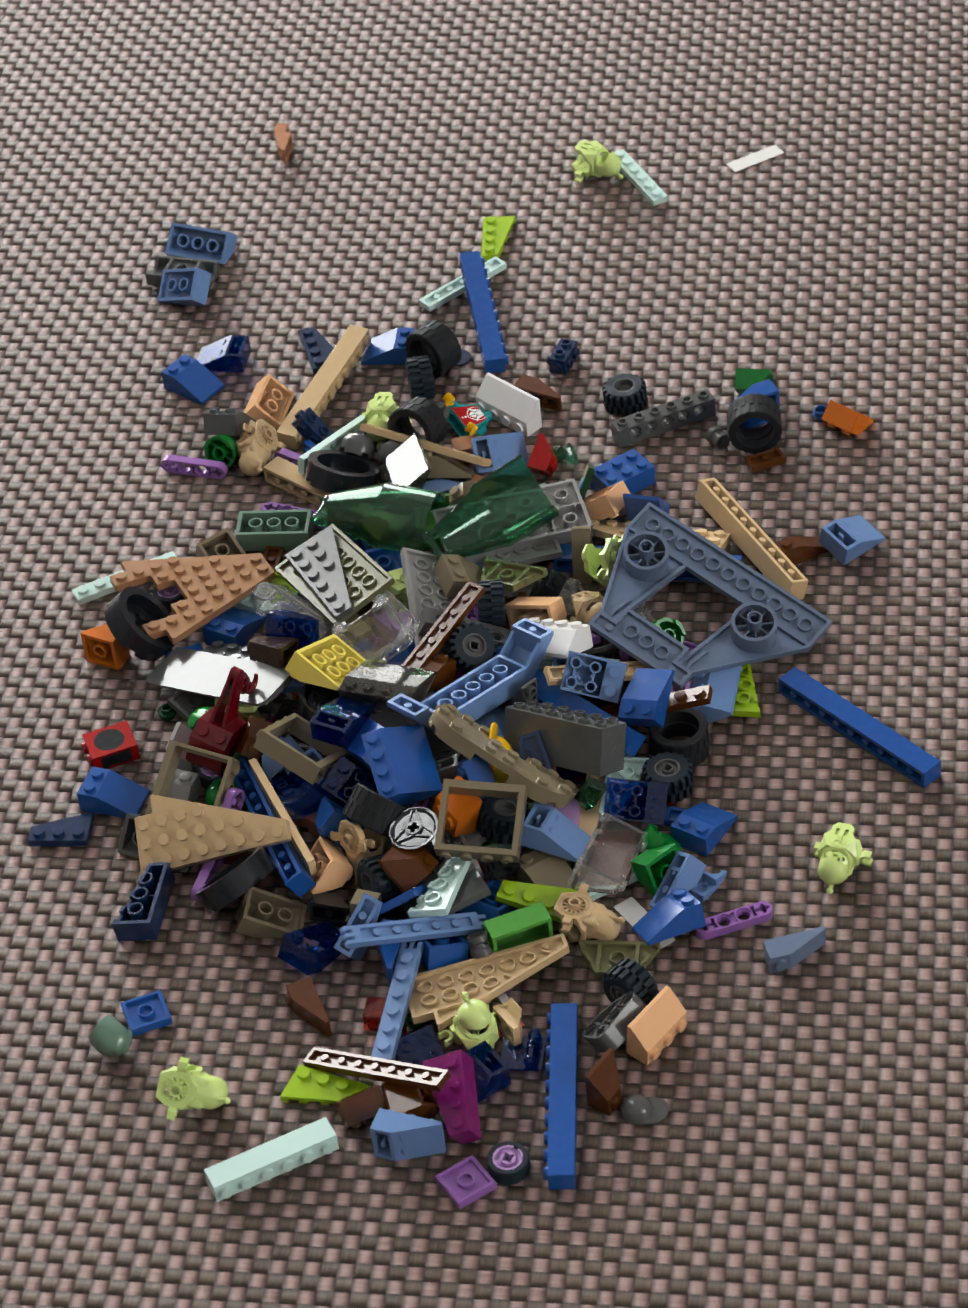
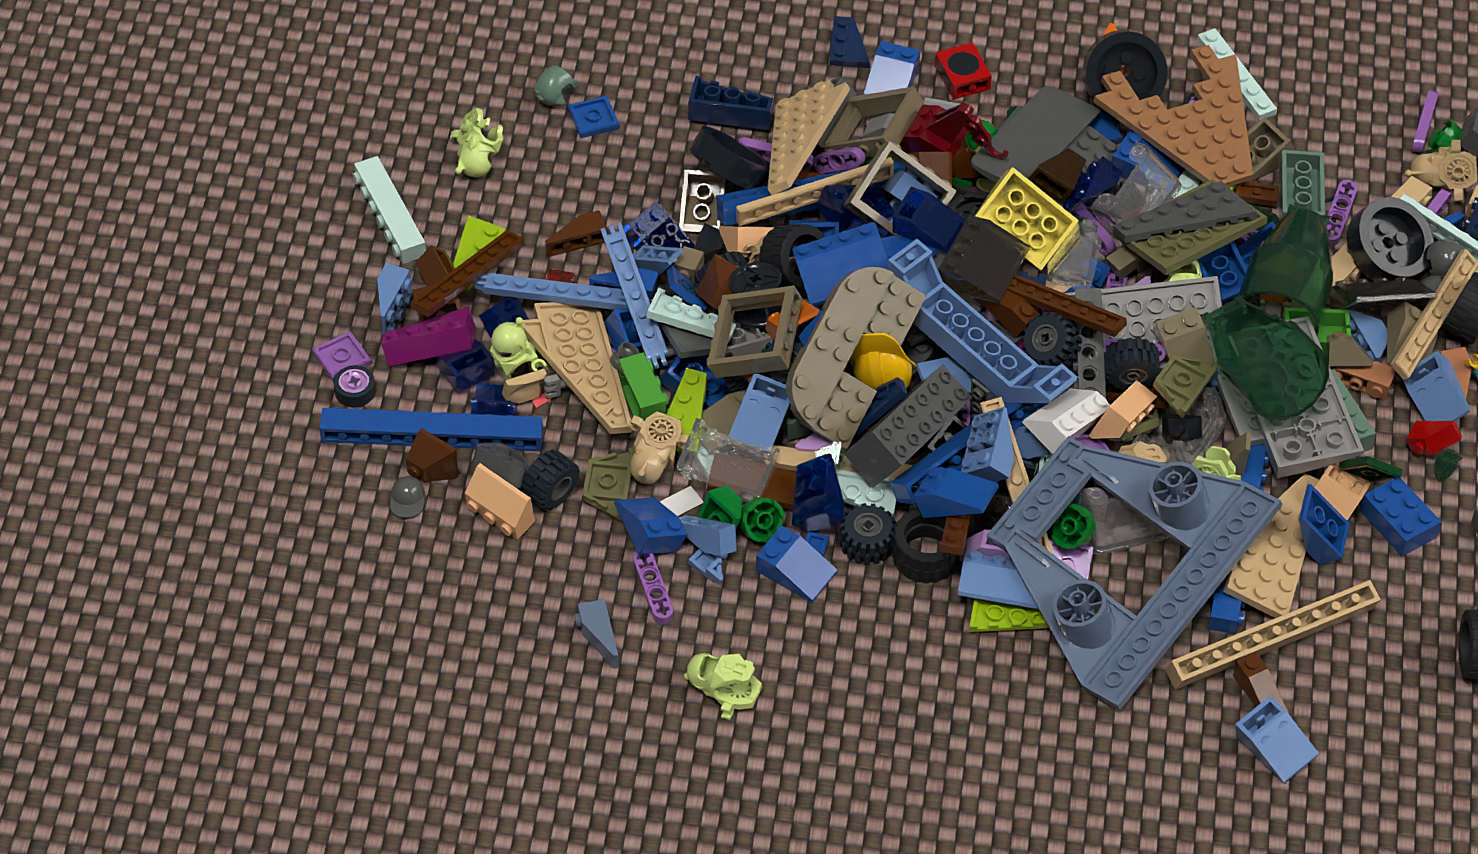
camera: 85 degrees right, 10 degrees up
reddish brown plate [745,447,786,473] -> none
blue brick [779,667,941,788] -> none

